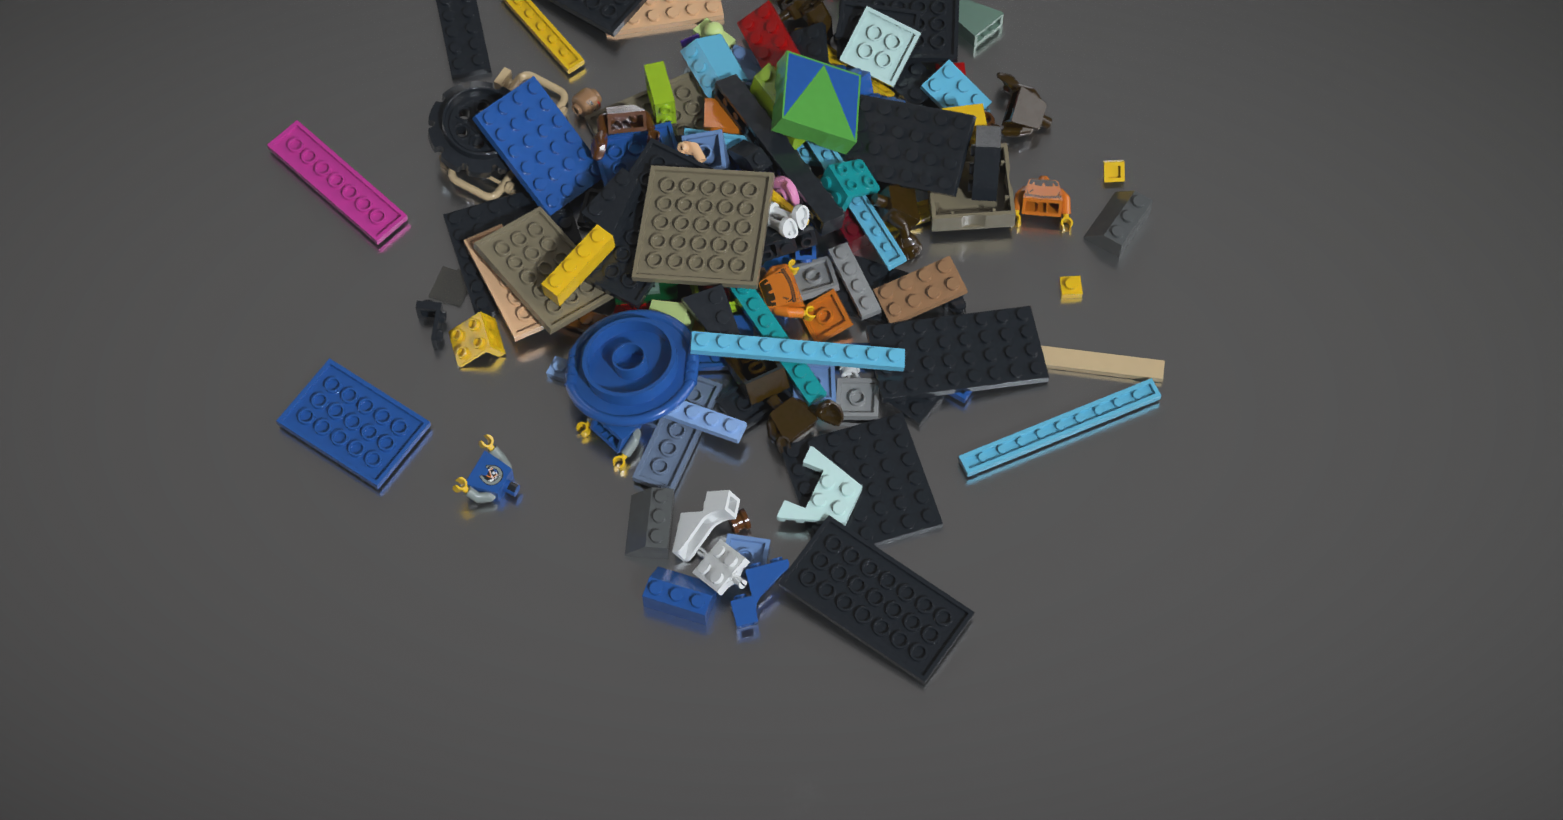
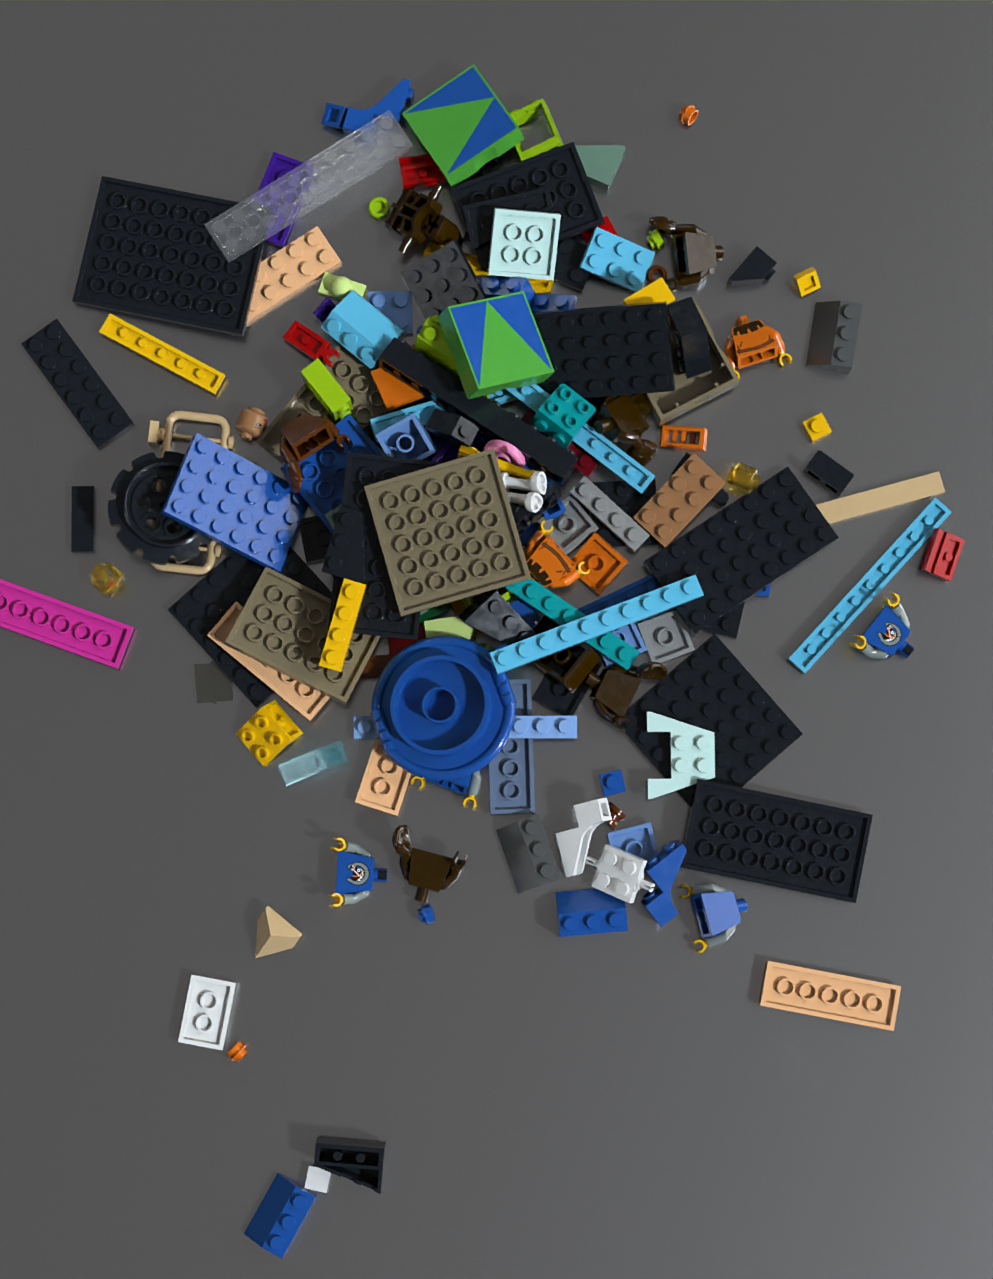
camera: 30 degrees left, 20 degrees up
blue plate [276,358,431,489] -> none
black bracket [415,300,447,349] -> none
light nougat arm [677,141,706,163] -> none
red plate [737,0,801,69] -> none
none -> black tile [71,486,95,553]
none -> clear yellow head [90,562,124,595]
none -> white plate [178,975,236,1050]
none -> orange plate [226,1041,247,1061]
none -> blue slope [244,1173,317,1259]
none -> tan slope [255,906,302,958]
none -> clear light blue slope [279,740,349,786]
none -> red plate [283,320,341,367]
none -> white tile [304,1165,331,1193]
none -> black wedge [314,1137,386,1194]
none -> light nougat plate [355,738,412,816]
none -> dark brown torso [392,825,468,903]
none -> blue plate [418,903,435,925]
none -> blue plate [599,770,626,797]
none -> lime plate [647,229,666,249]
none -> orange slope [660,425,708,452]
none -> orange plate [679,105,699,125]
none -> torso [679,883,748,953]
none -> black slope [727,246,777,287]
none -> clear yellow head [727,463,761,494]
none -> light nougat plate [759,961,901,1031]
none -> black panel [803,450,854,496]
none -> torso [850,591,915,659]
none -> plate [921,528,965,581]

